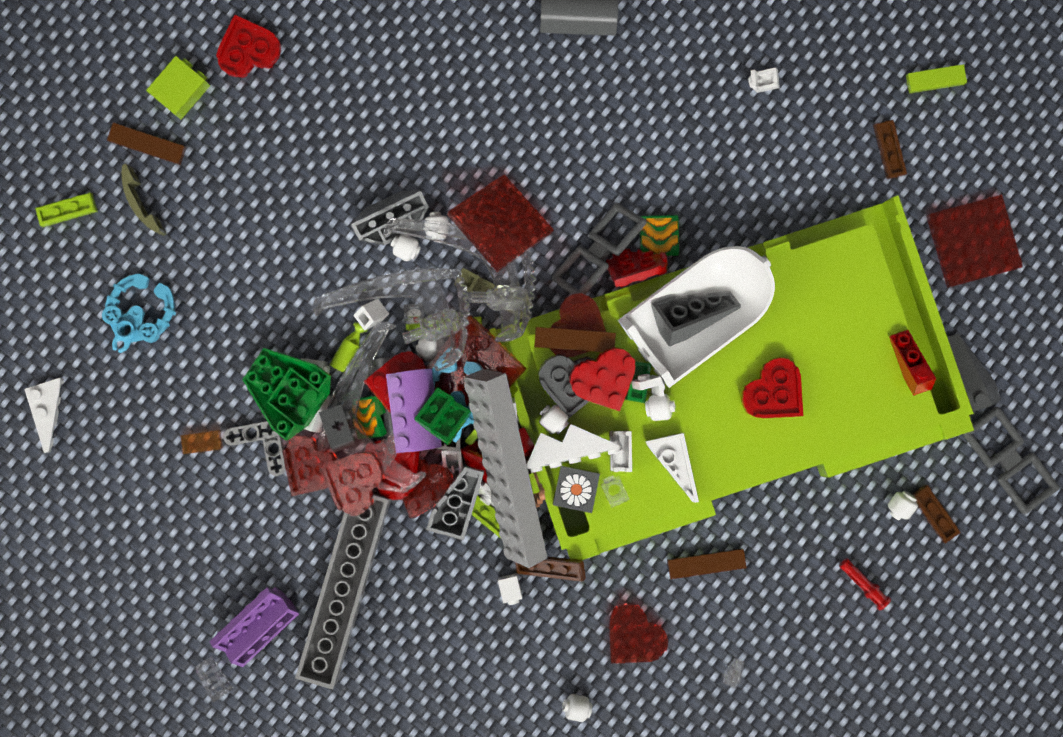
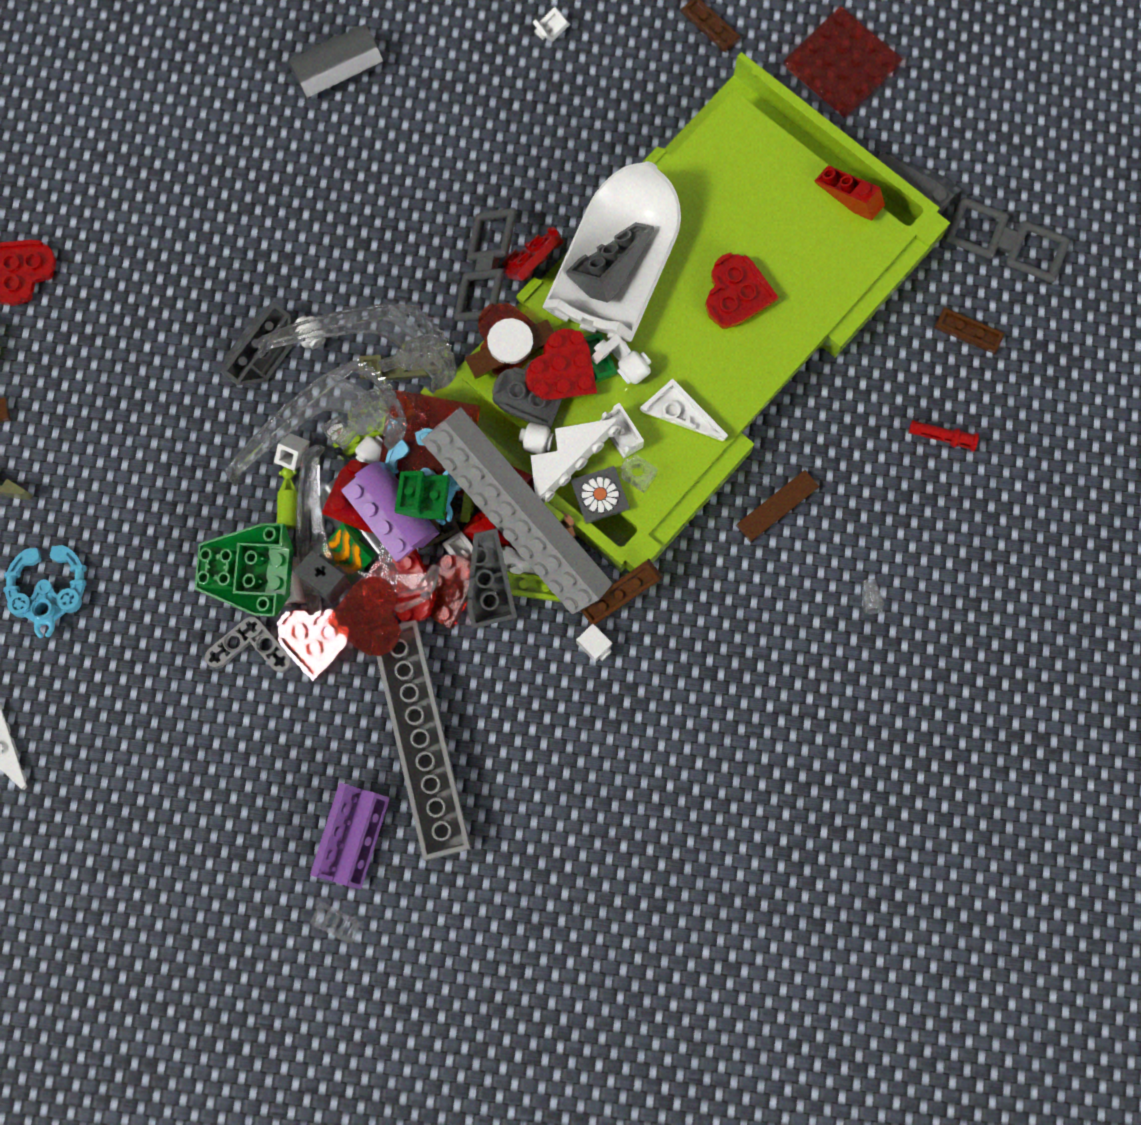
camera: 30 degrees left, 10 degrees down
clear orange tile [181,430,223,454] -> none
white head [391,233,421,261] -> none
clear red plate [447,174,554,272] -> none
white head [562,694,592,722] -> none
clear red plate [609,603,668,664] -> none
slope [639,215,679,256] -> none
white head [888,491,918,520] -> none
none -> white tile [487,318,533,364]

